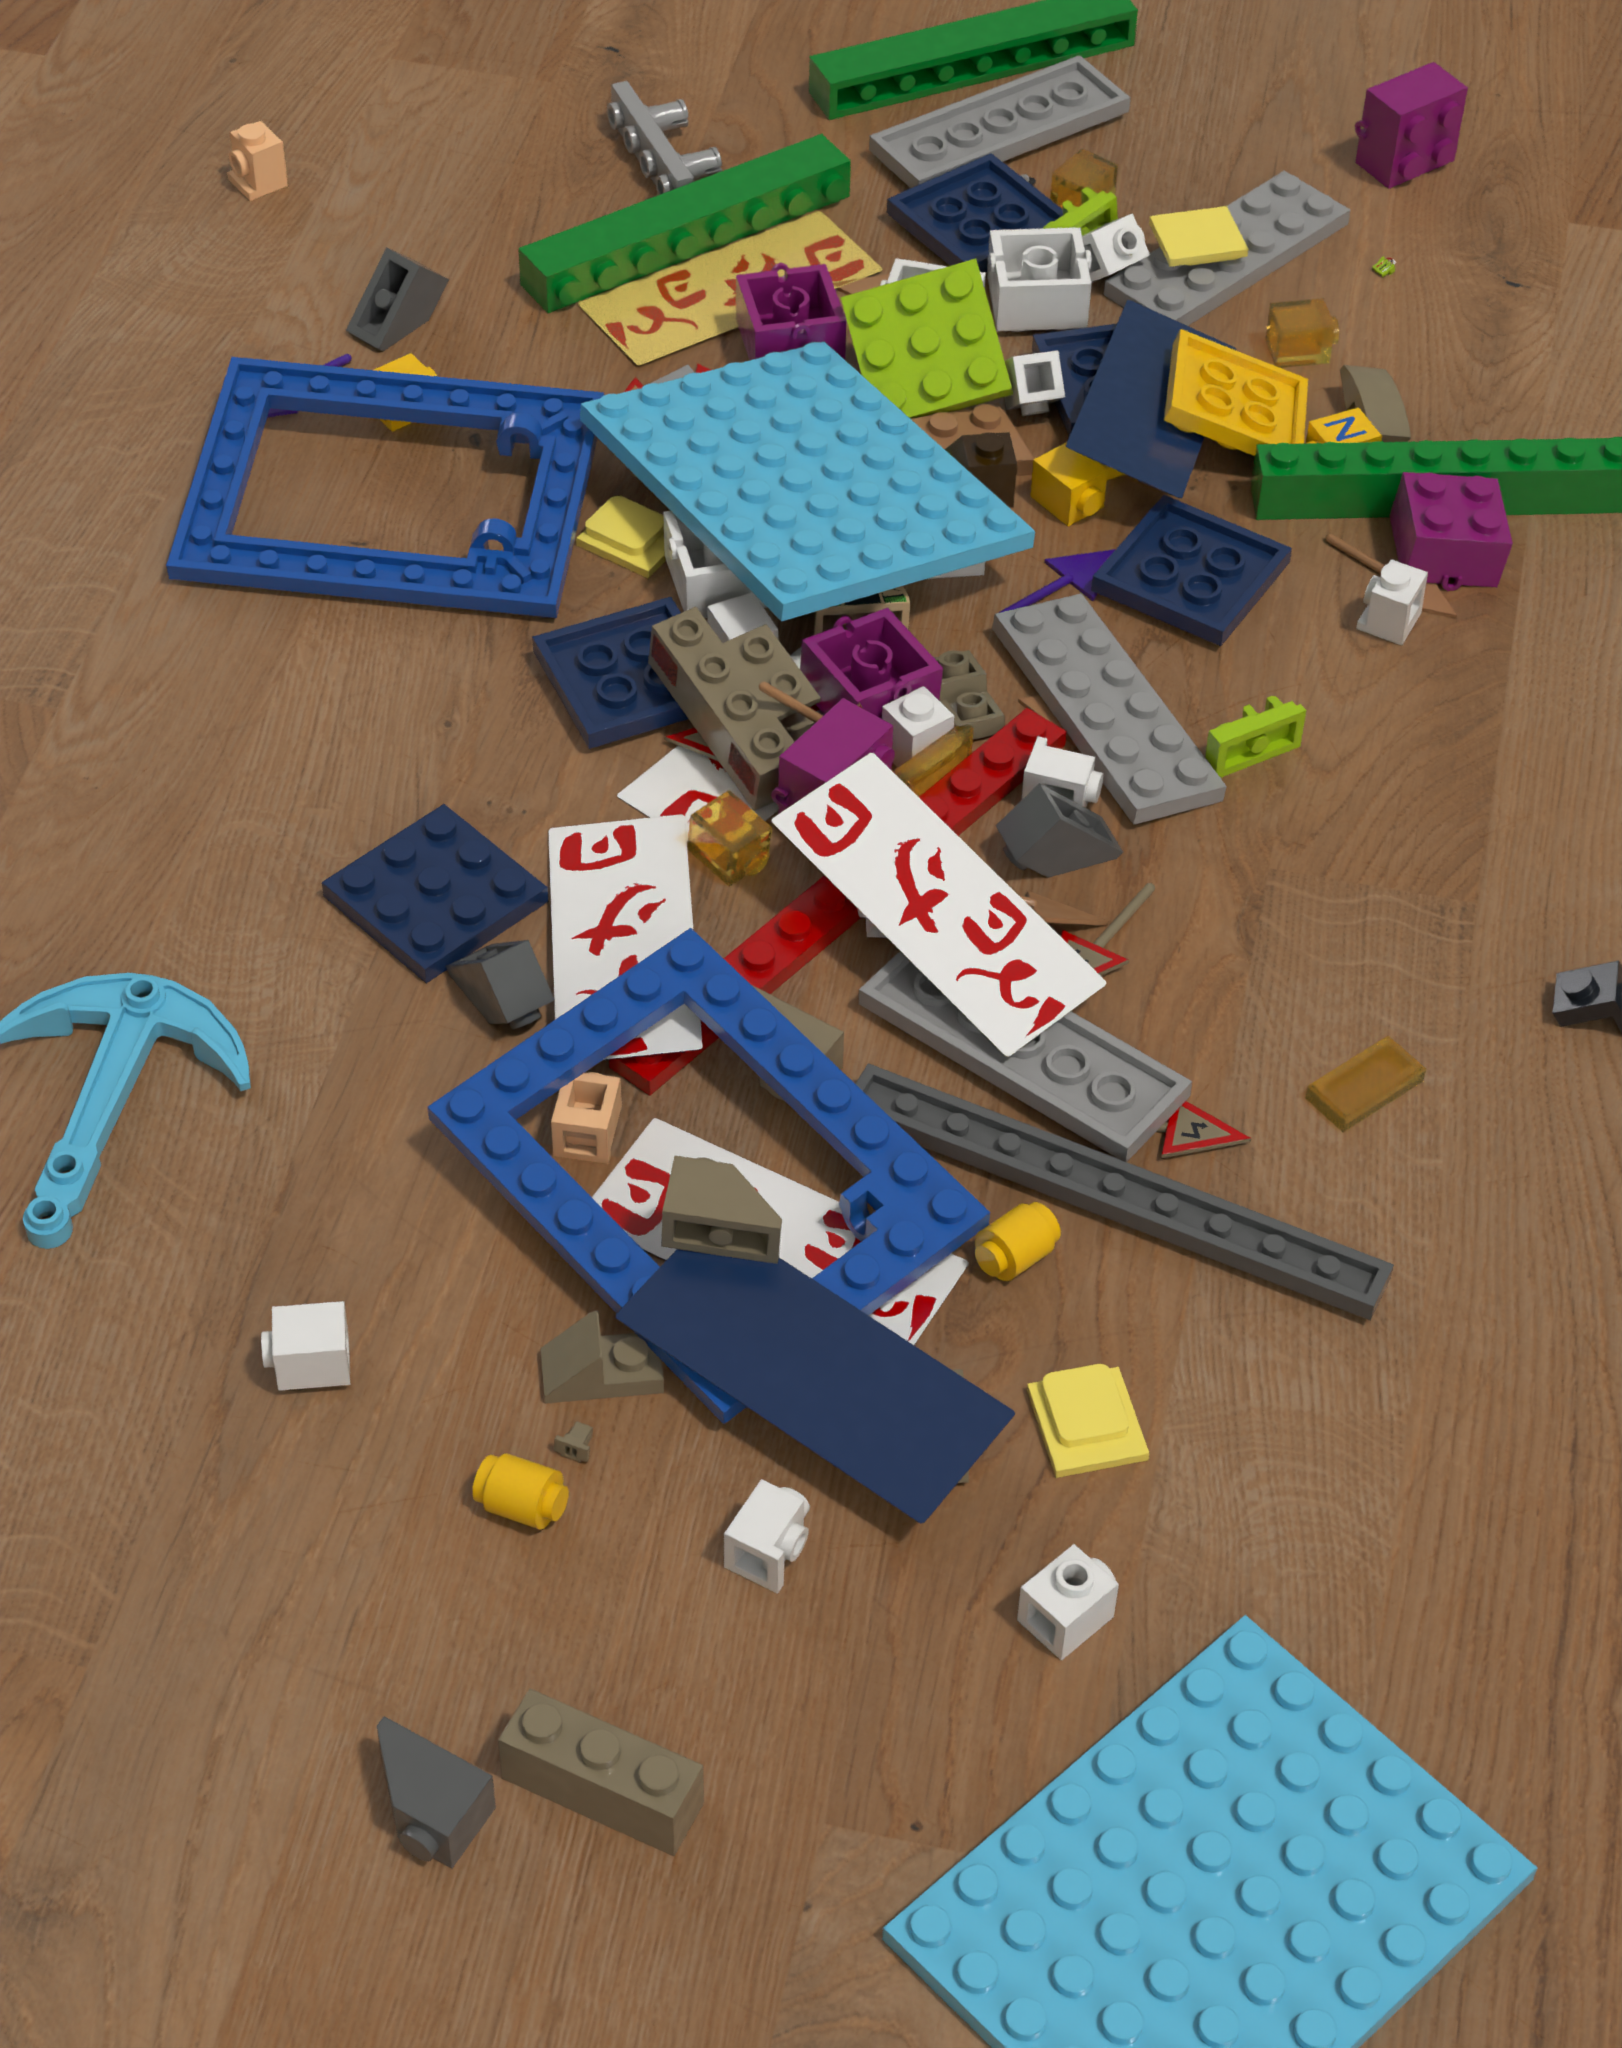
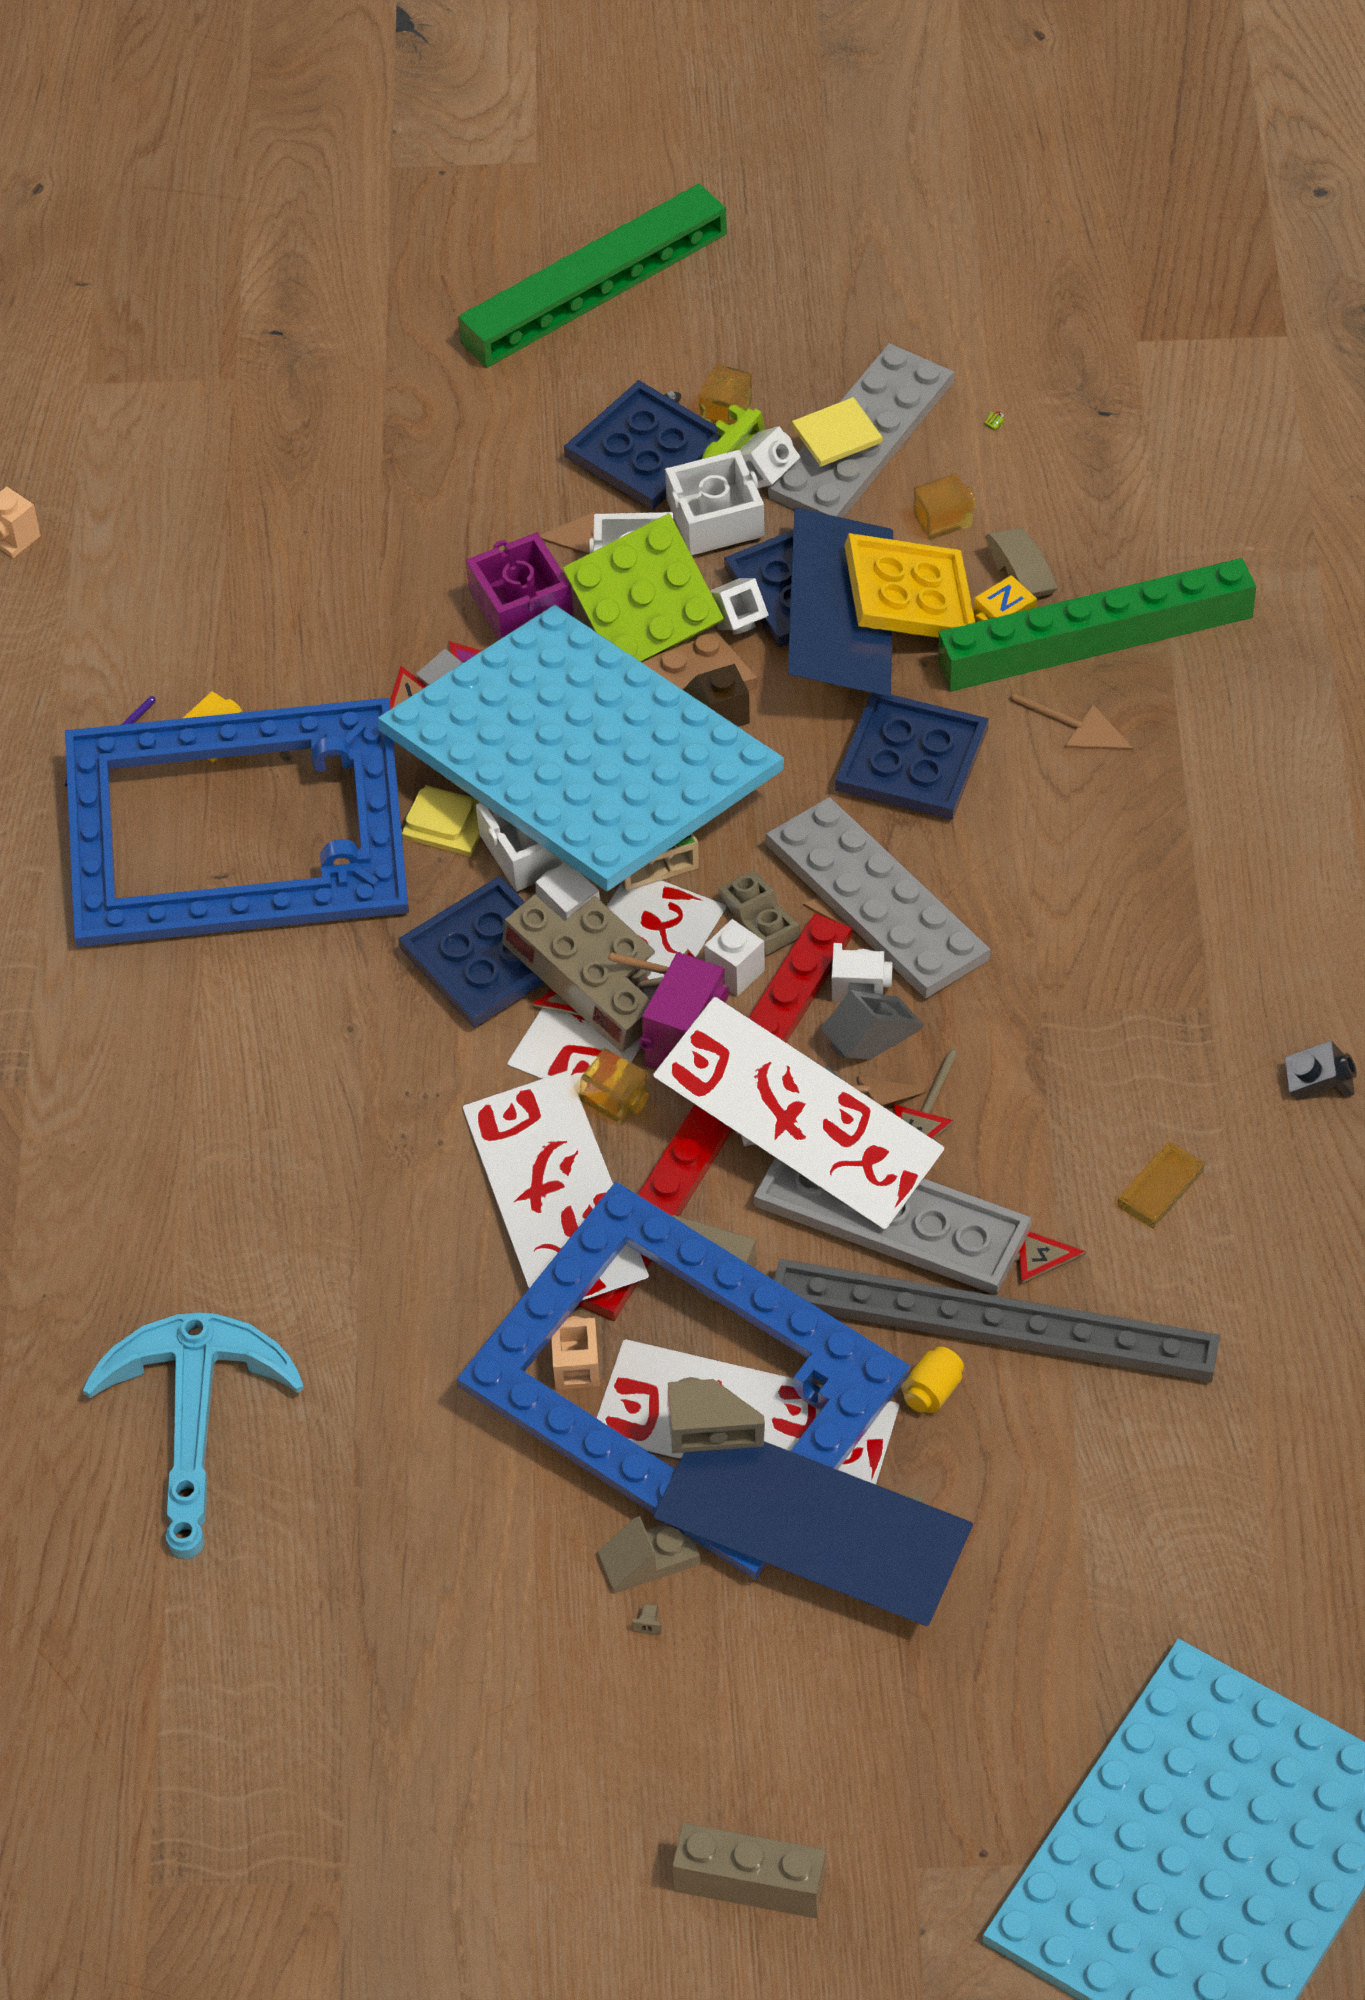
camera: 10 degrees left, 5 degrees up
white brick [261,1301,350,1390] -> none
dark blue plate [322,804,549,984] -> none
dark grey slope [346,247,449,351] -> none
dark grey slope [377,1716,496,1868] -> none
dark grey slope [446,940,555,1029] -> none
yellow brick [472,1453,569,1530] -> none
green brick [518,134,851,313] -> none
clear yellow sticker [578,211,883,365] -> none
light grey plate [607,81,722,195] -> none
white brick [724,1479,810,1594] -> none
magenta brick [800,607,943,719] -> none
light grey plate [869,55,1131,188] -> none
clear yellow tile [893,725,974,797] -> none
dark purple piece [999,549,1116,613] -> none
white brick [1017,1544,1119,1661] -> none
light yellow piece [1027,1364,1150,1478] -> none
yellow brick [1030,442,1108,526] -> none
lime plate [1205,696,1307,778] -> none
magenta brick [1355,62,1468,189] -> none
white brick [1356,559,1428,646] -> none
magenta brick [1389,472,1513,591] -> none

